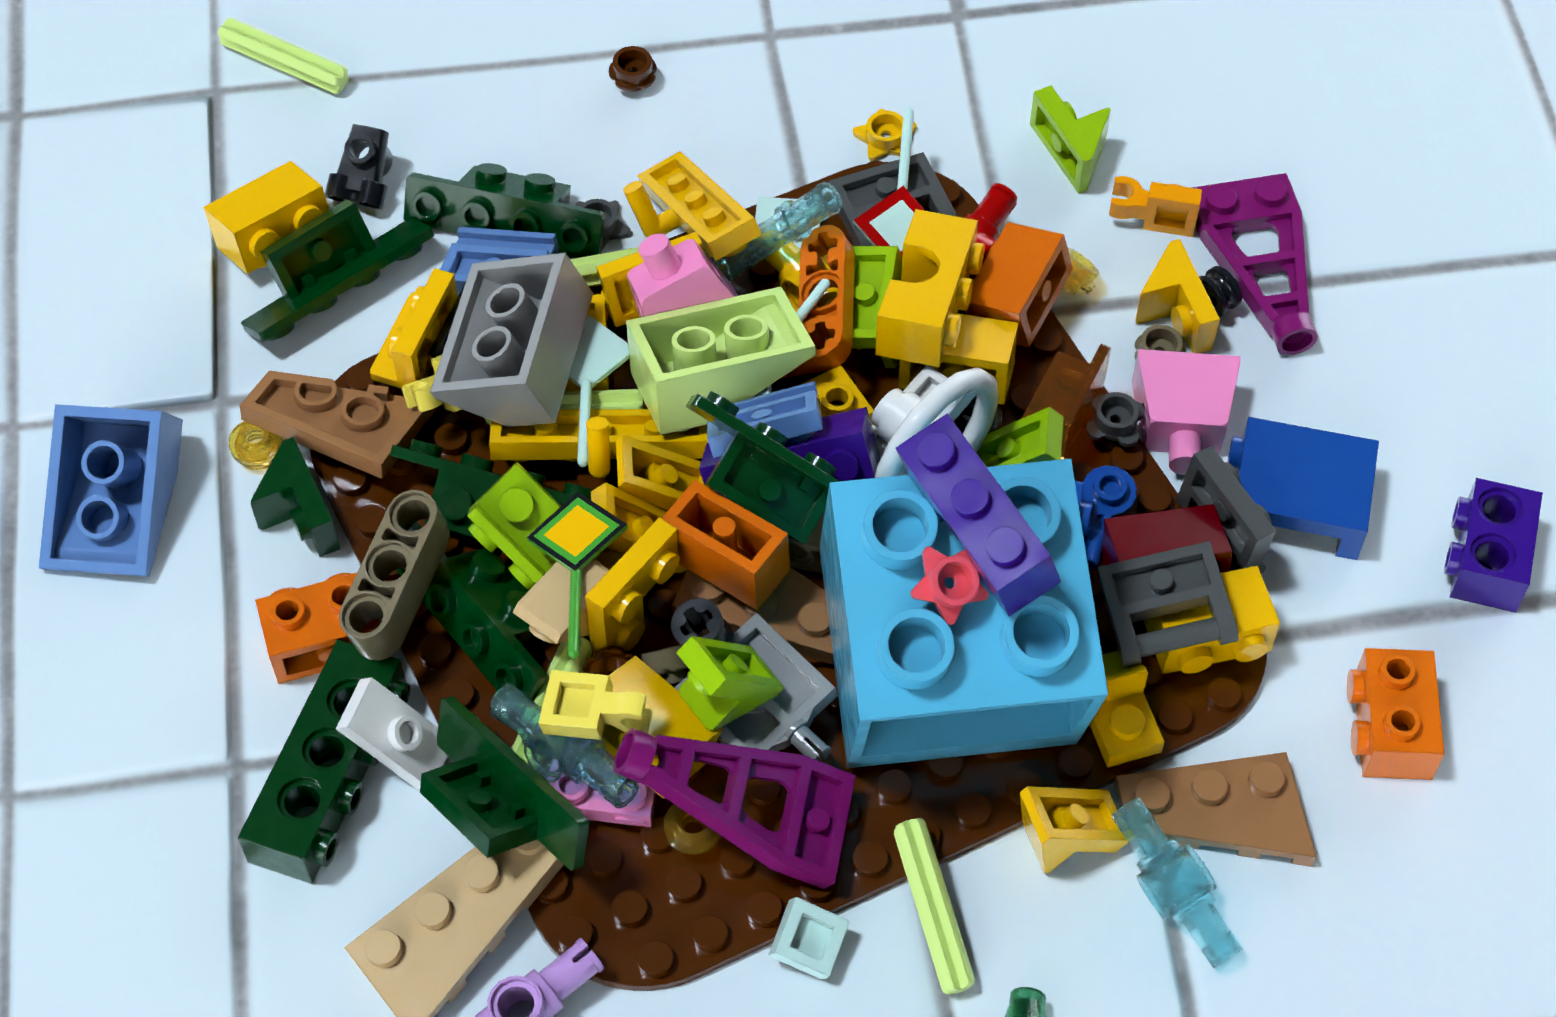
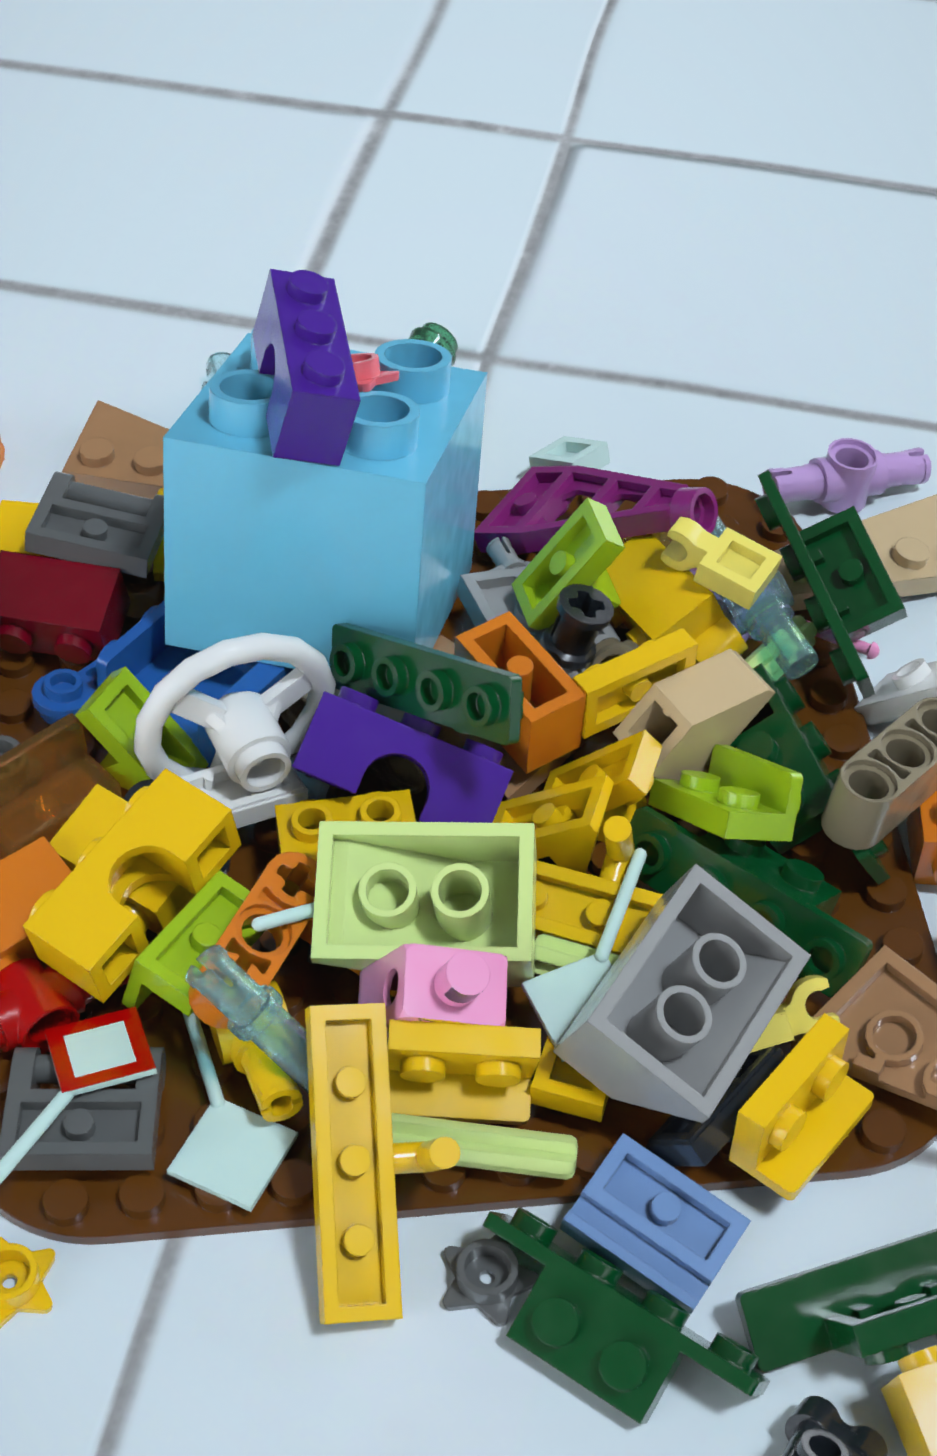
camera: 160 degrees left, 10 degrees down
piece [526,492,628,659] -> none
medium blue plate [707,381,823,458] -> none

